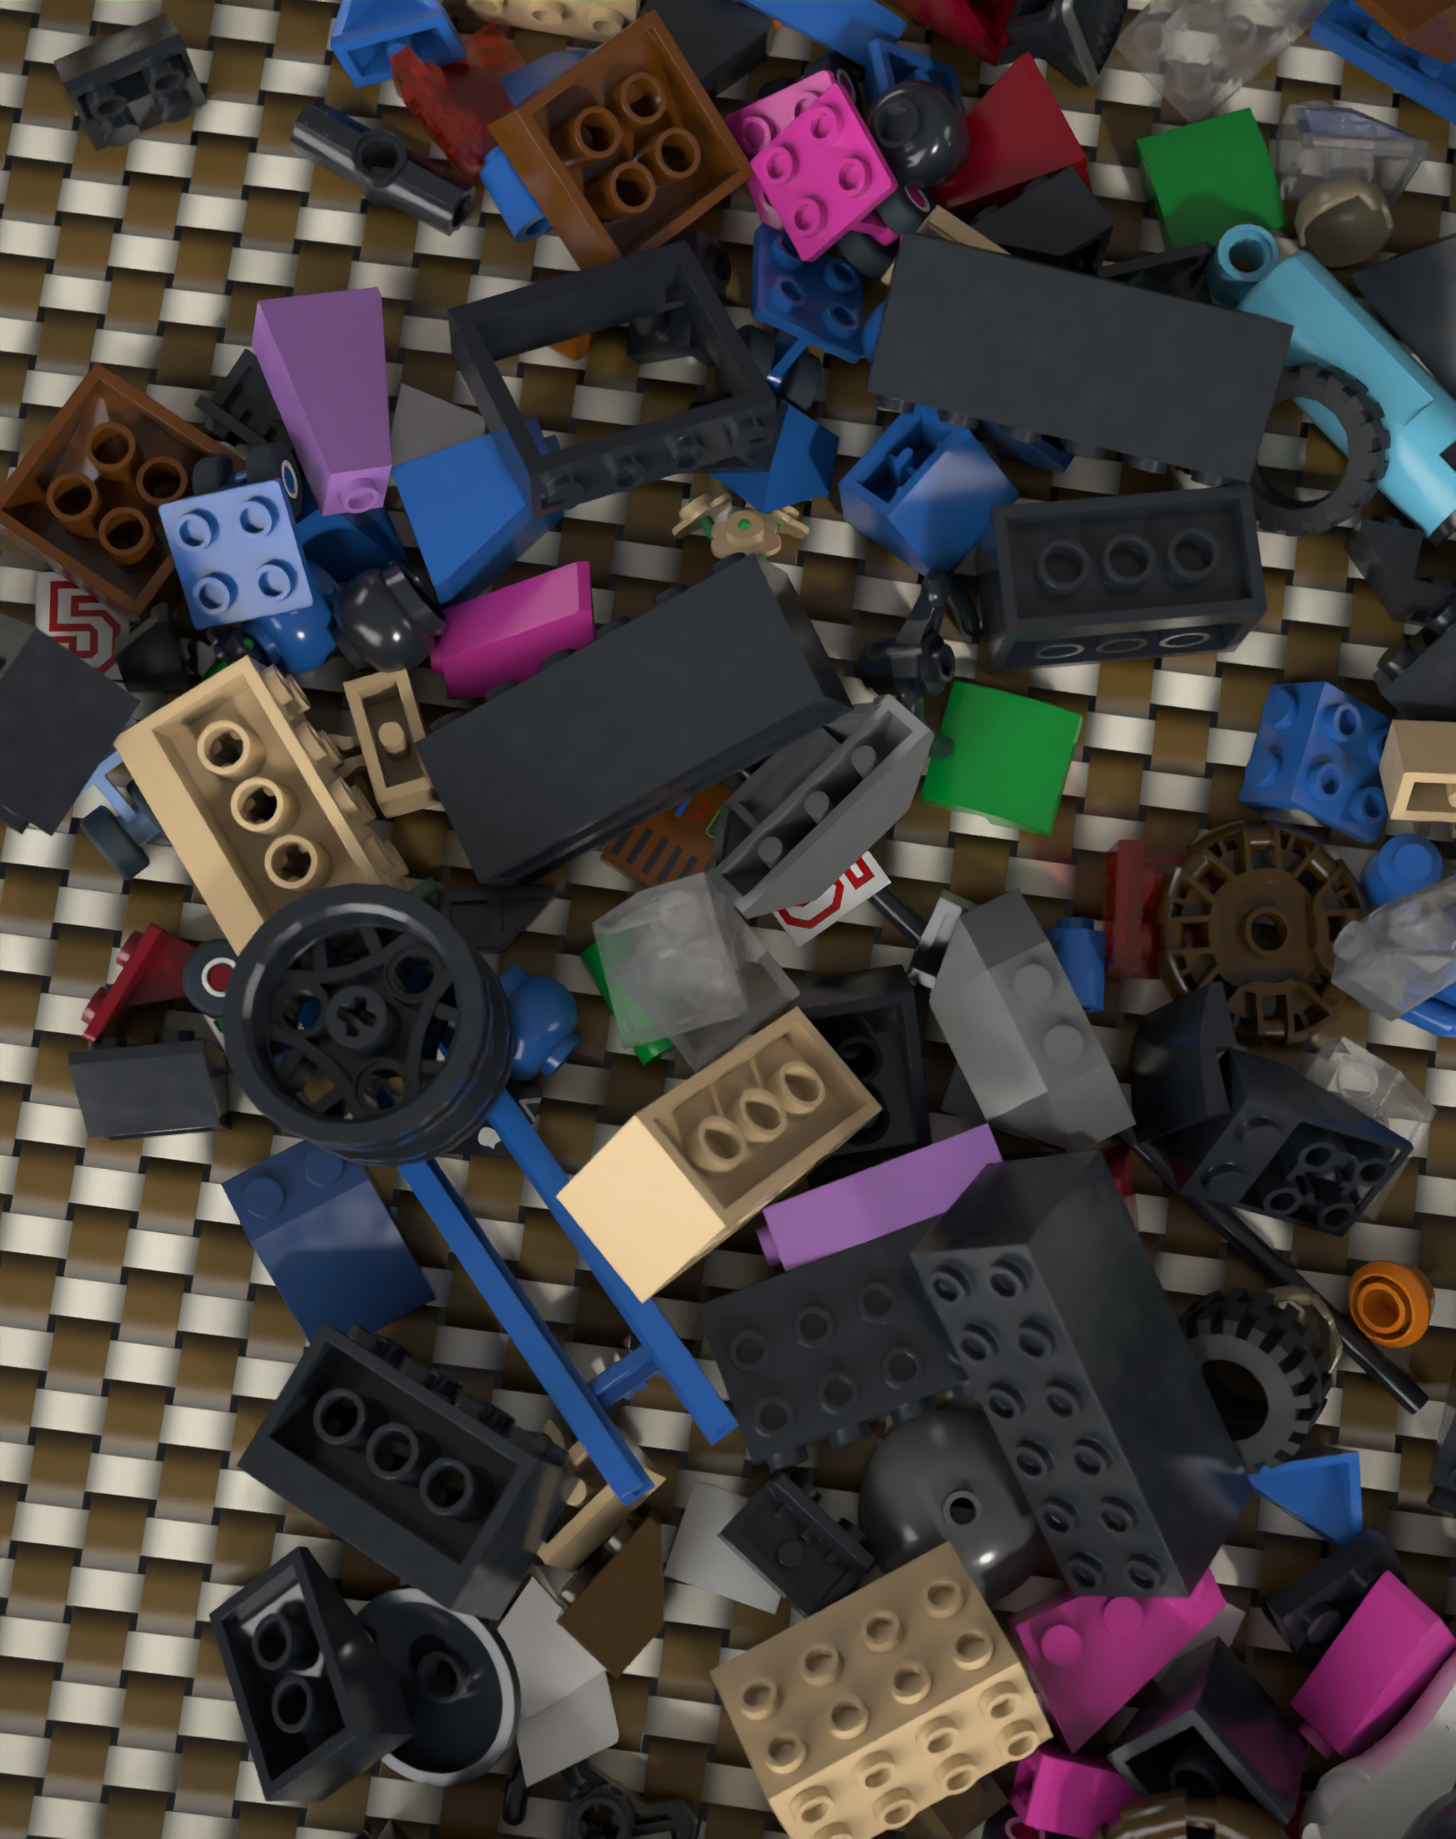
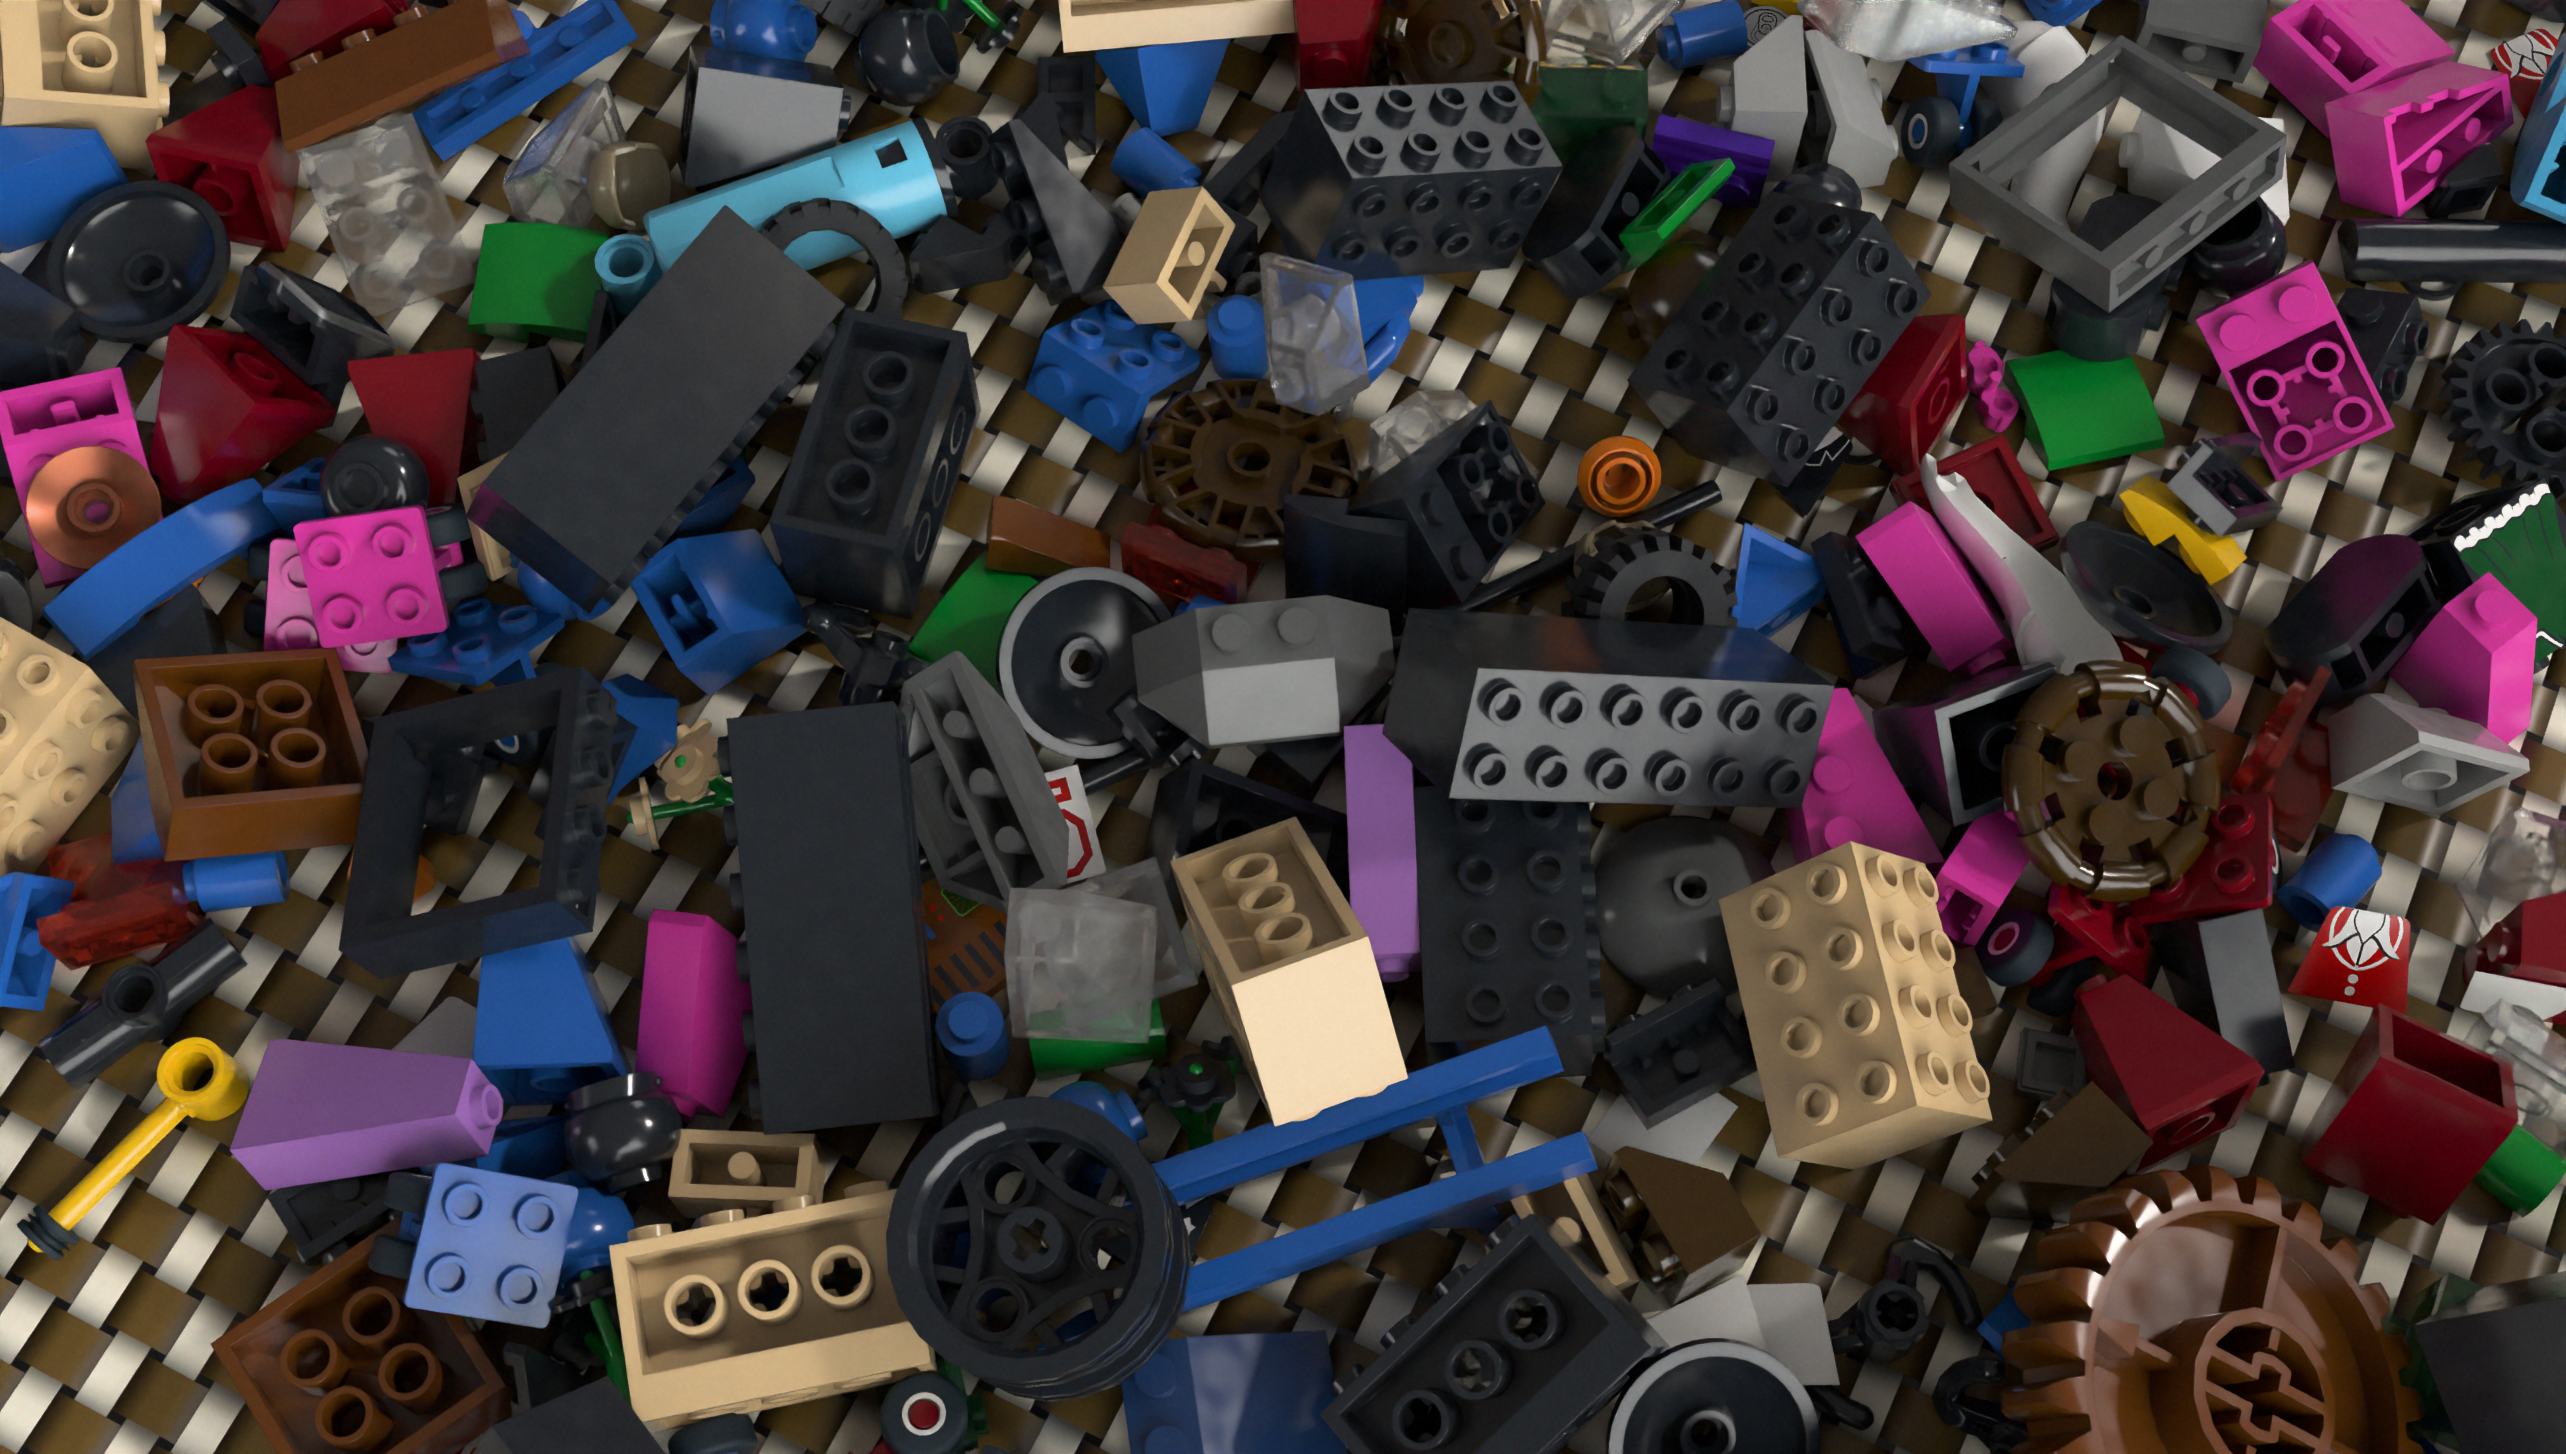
camera: 65 degrees left, 15 degrees down
none -> yellow piece [17,1037,249,1261]
none -> blue brick [936,992,1011,1081]
none -> reddish brown slope [985,495,1110,577]
none -> black dish [996,567,1172,759]
none -> black plant [1132,1036,1250,1151]

